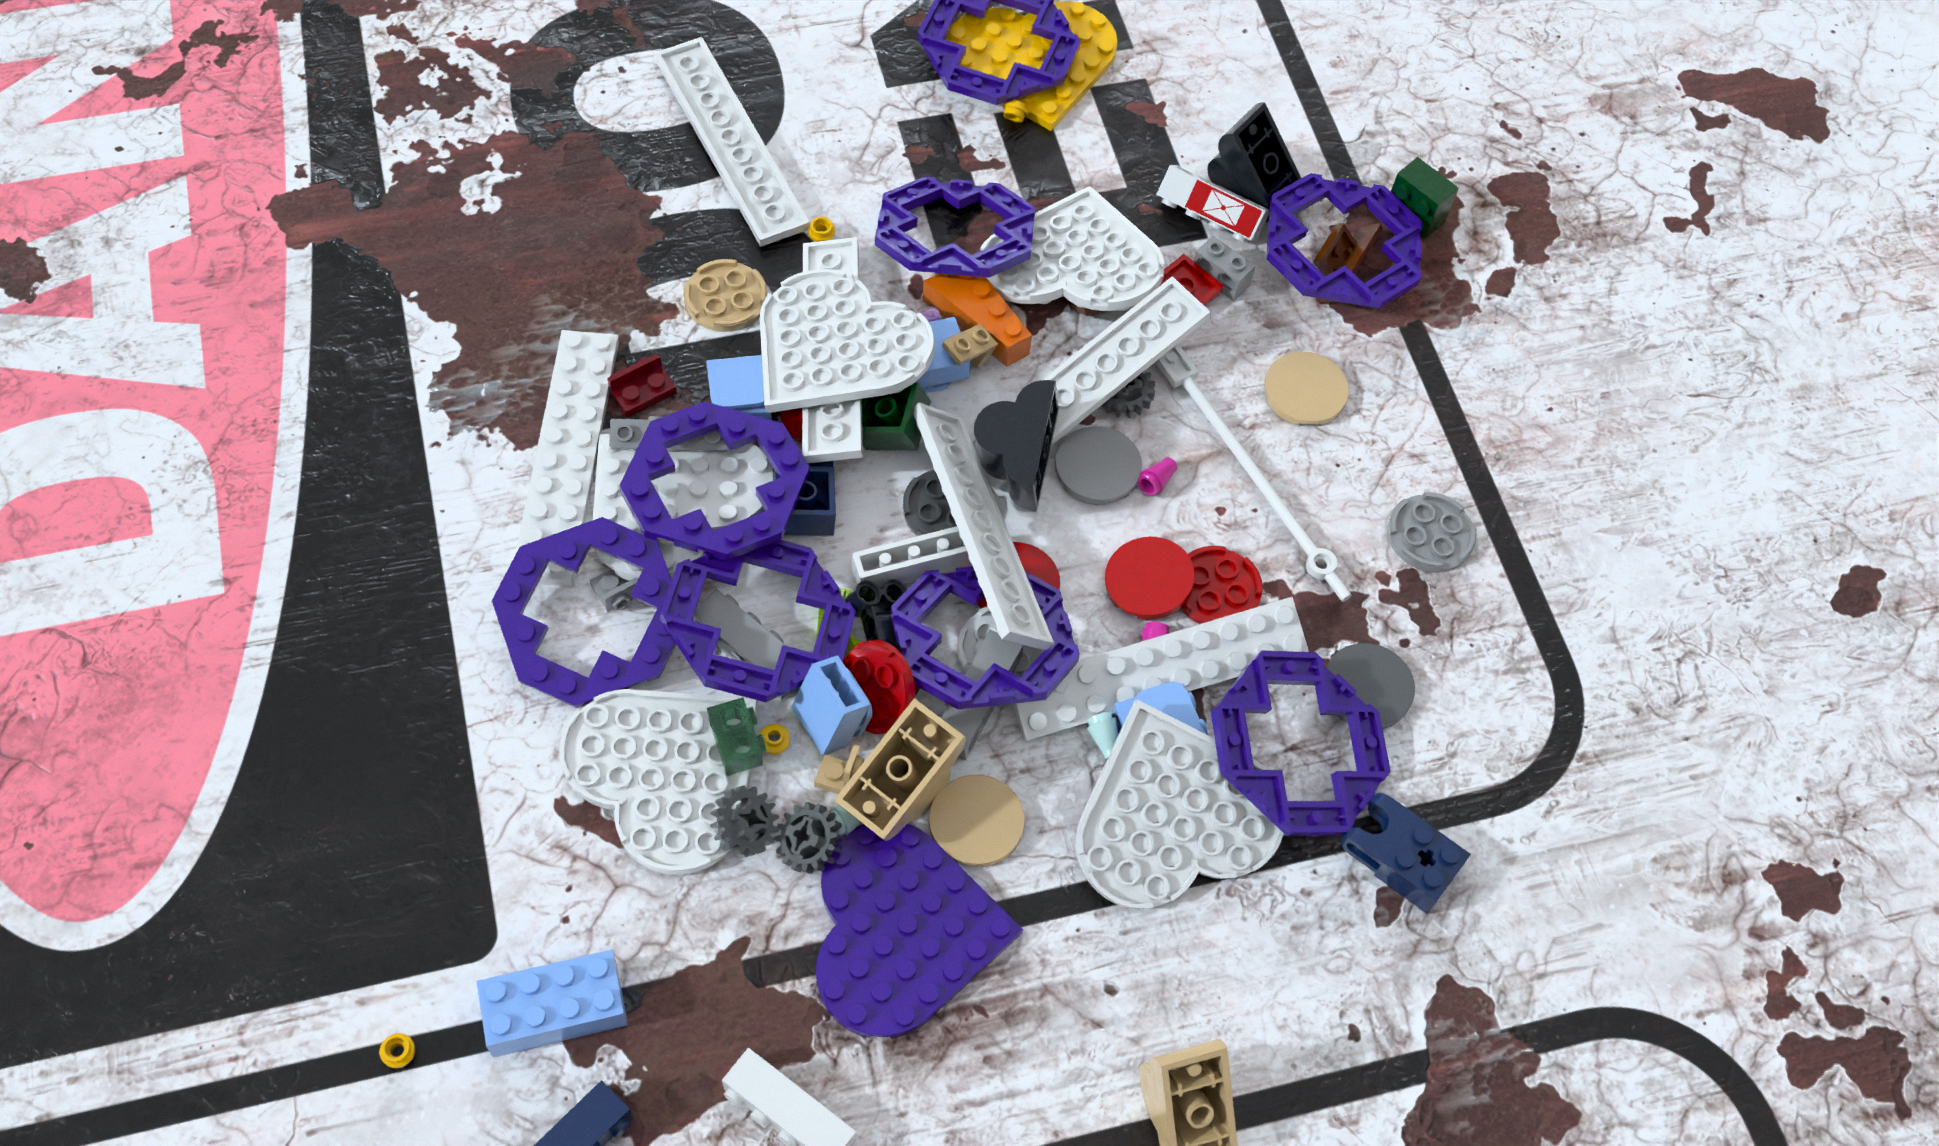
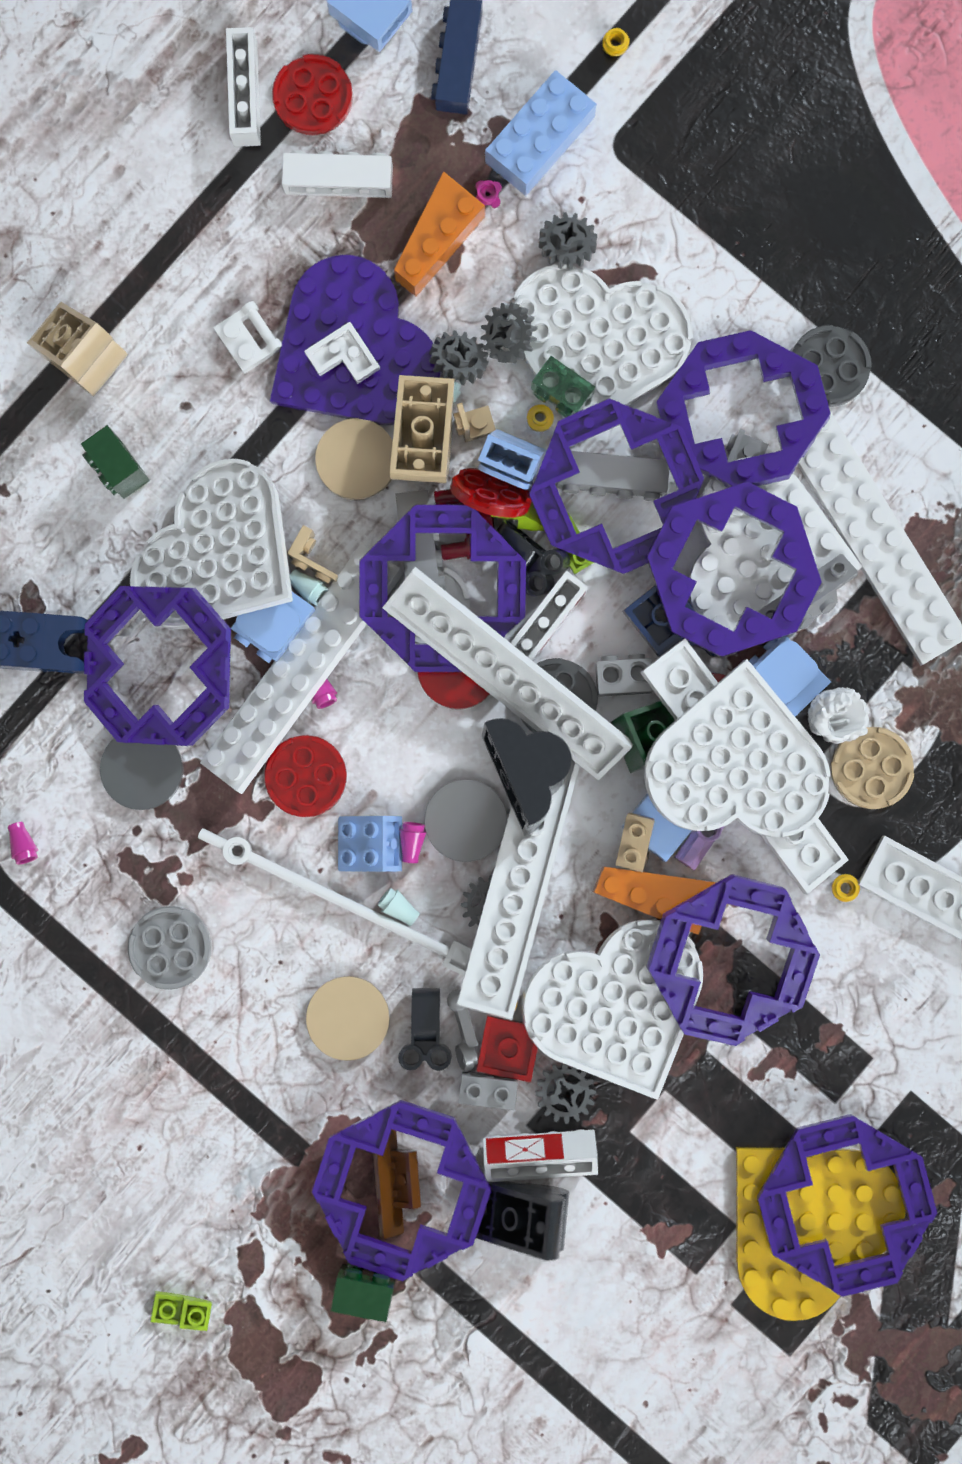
camera: 155 degrees right, 25 degrees up
dark red bracket [607,354,677,418] -> none
yellow plate [1003,100,1029,122] -> none
red tile [1105,536,1195,620] -> none
none -> dark pink cone [7,822,38,865]
none -> dark green brick [81,425,150,499]
none -> lime slope [150,1291,212,1331]
none -> white plate [213,301,282,374]
none -> tan bracket [287,525,338,584]
none -> white plate [304,322,380,384]
none -> light blue bracket [338,816,402,872]
none -> light aqua cone [377,888,420,926]
none -> orange wedge [394,171,485,297]
none -> black piece [398,988,452,1071]
none -> light grey piece [447,990,478,1072]
none -> dark pink plate [475,180,502,208]
none -> dark grey gear [535,1063,596,1124]
none -> dark grey gear [539,212,598,270]
none -> light grey brick [595,654,653,697]
none -> dark grey tile [792,325,871,407]
none -> white hair [808,687,869,744]

